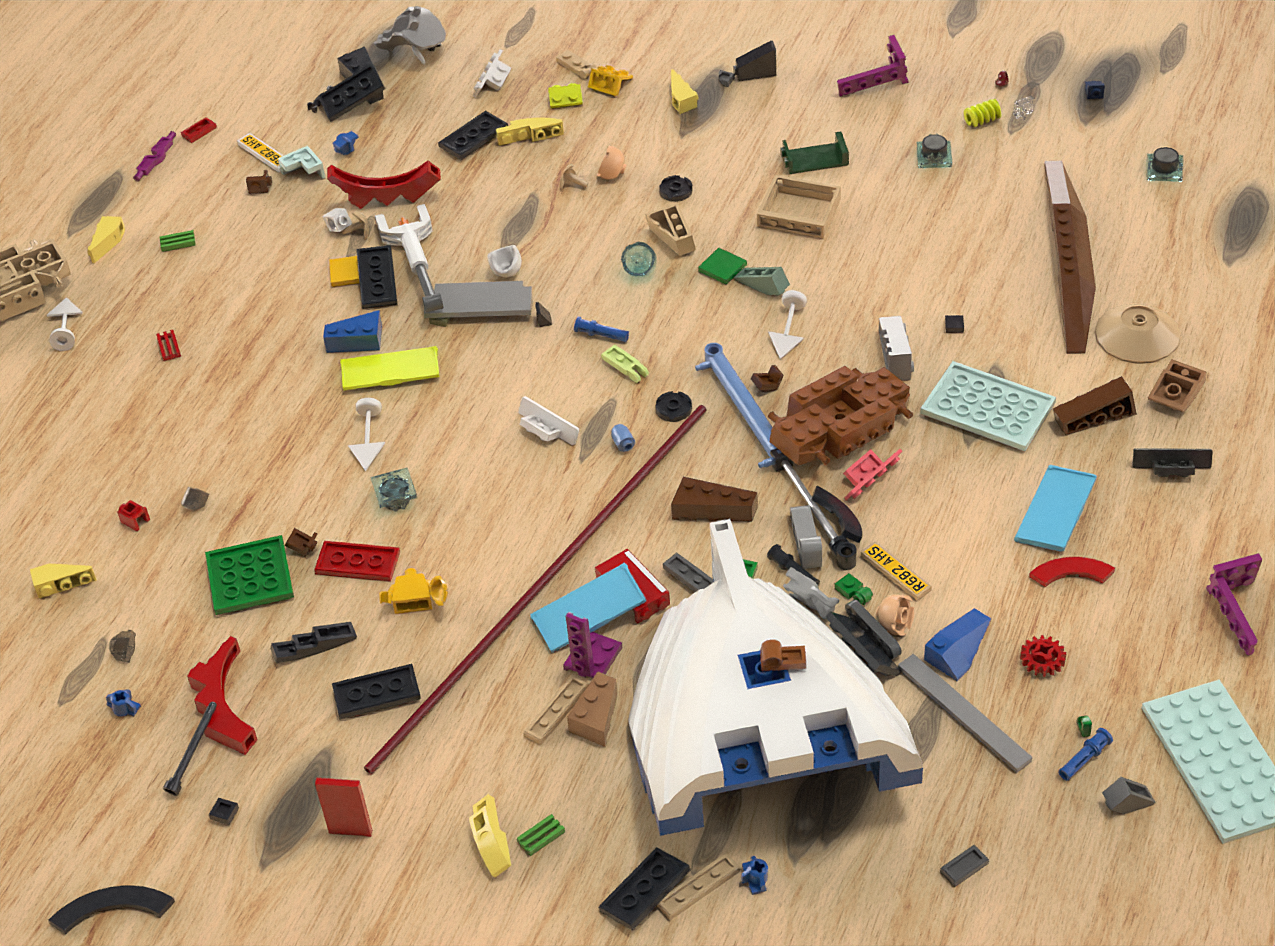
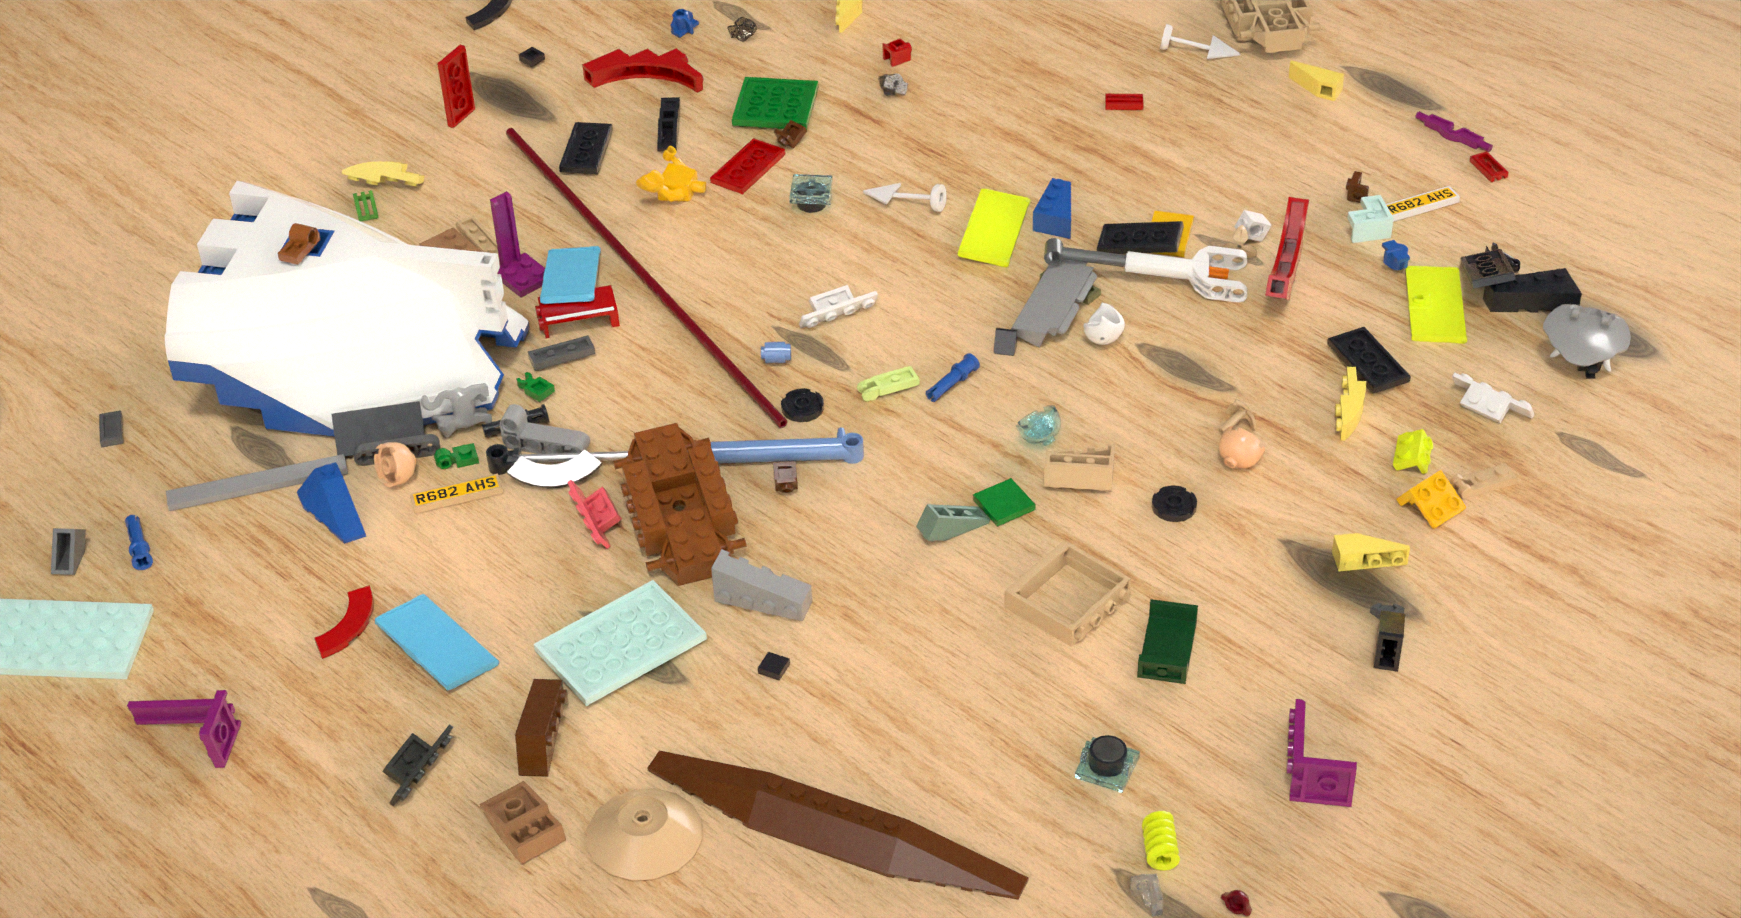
camera: 110 degrees right, 5 degrees down
bright green tile [160,230,196,252] -> none
black piece [162,701,217,796] -> none
reddish brown wedge [671,476,758,522] -> none
white piece [768,290,807,360] -> none
red gear [1020,635,1067,677] -> none
green tile [1076,715,1092,737] -> none
none -> neon yellow door [1405,266,1467,344]

